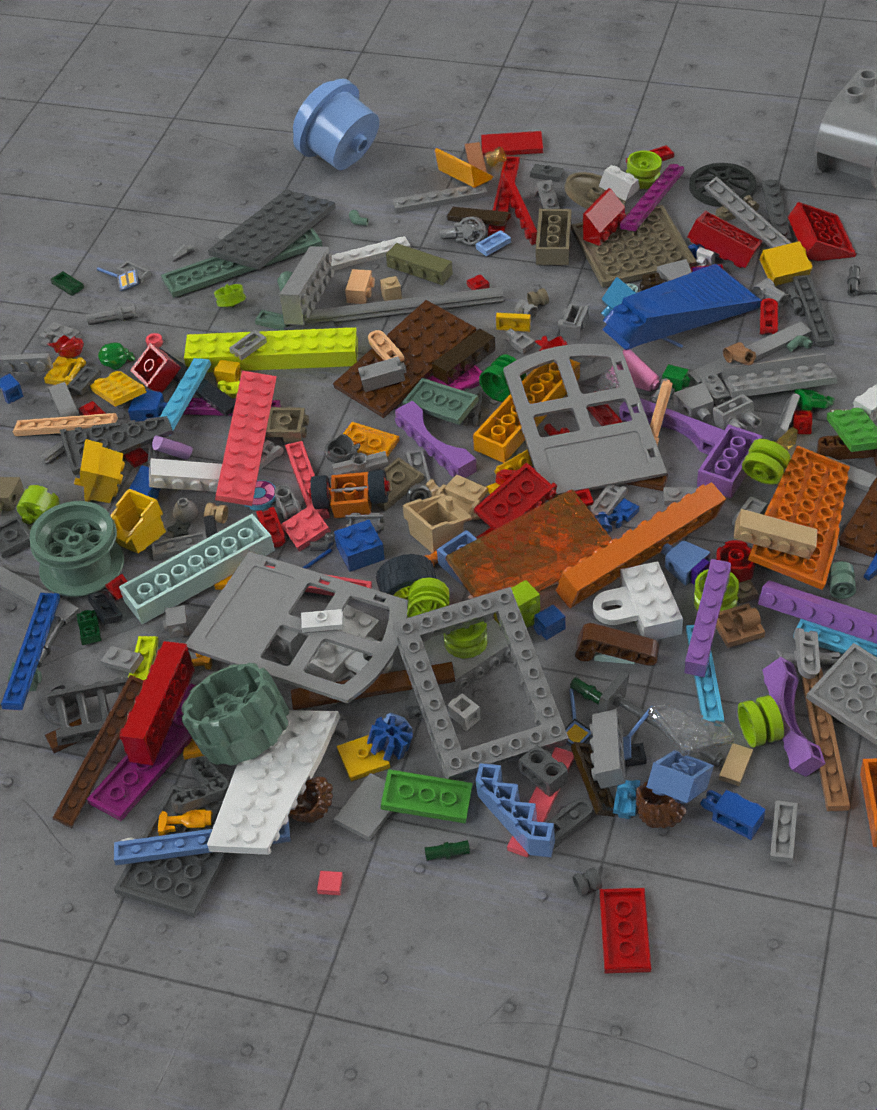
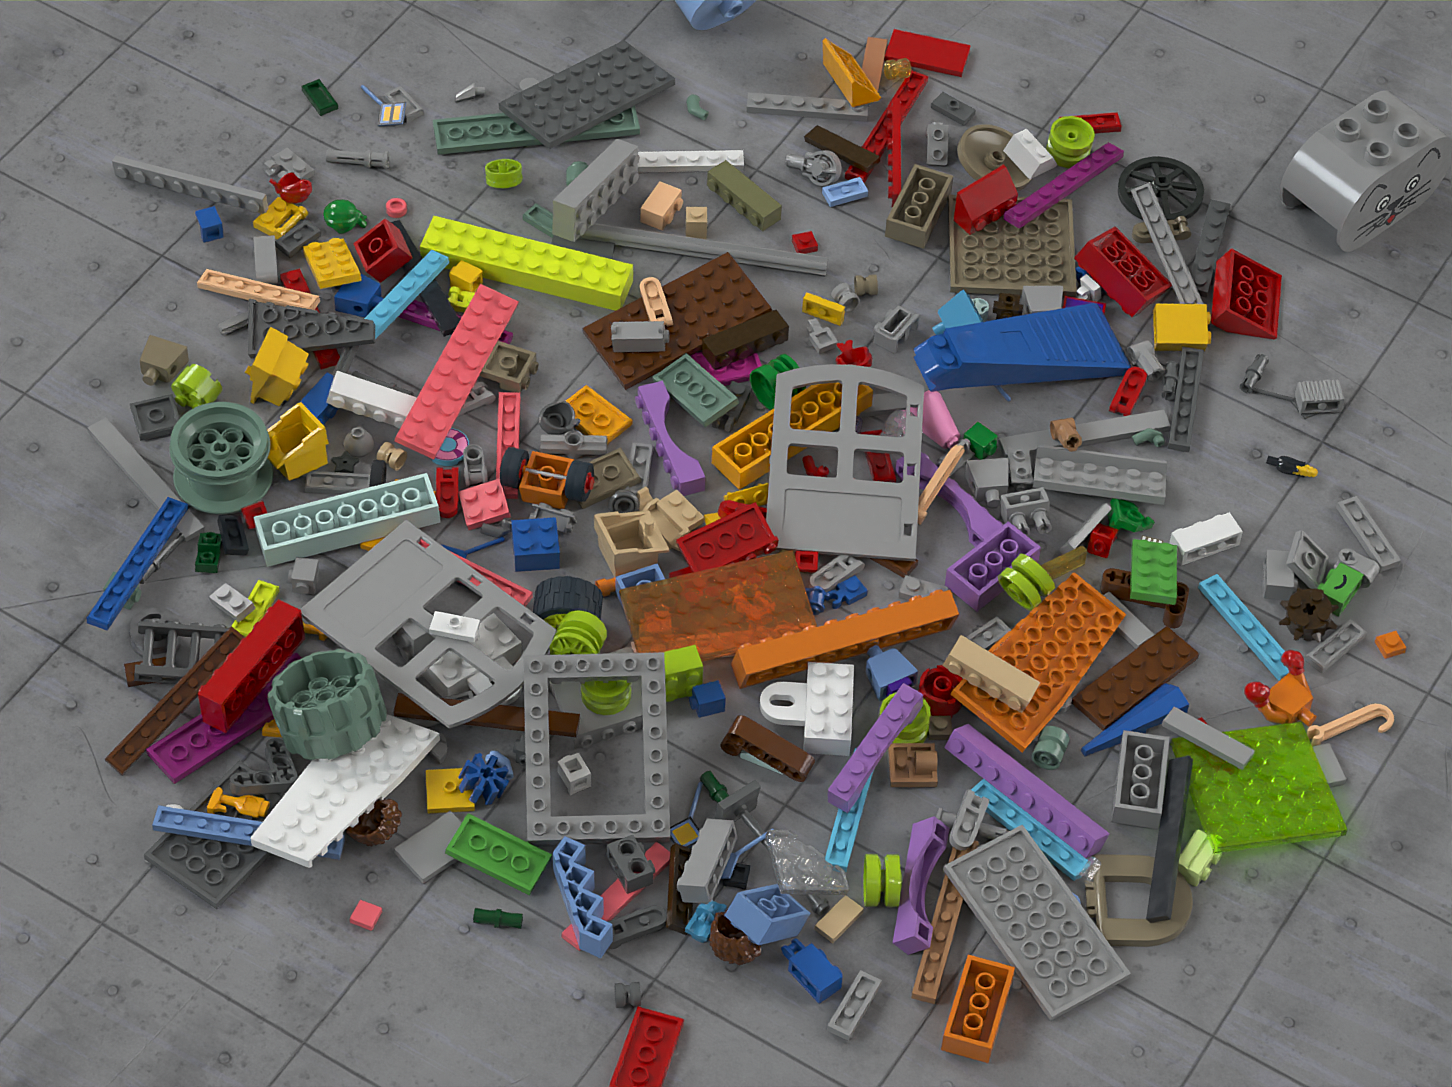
camera: 10 degrees right, 5 degrees up
lavender brick [152,435,193,460] -> none
light grey tile [229,330,267,360] -> none

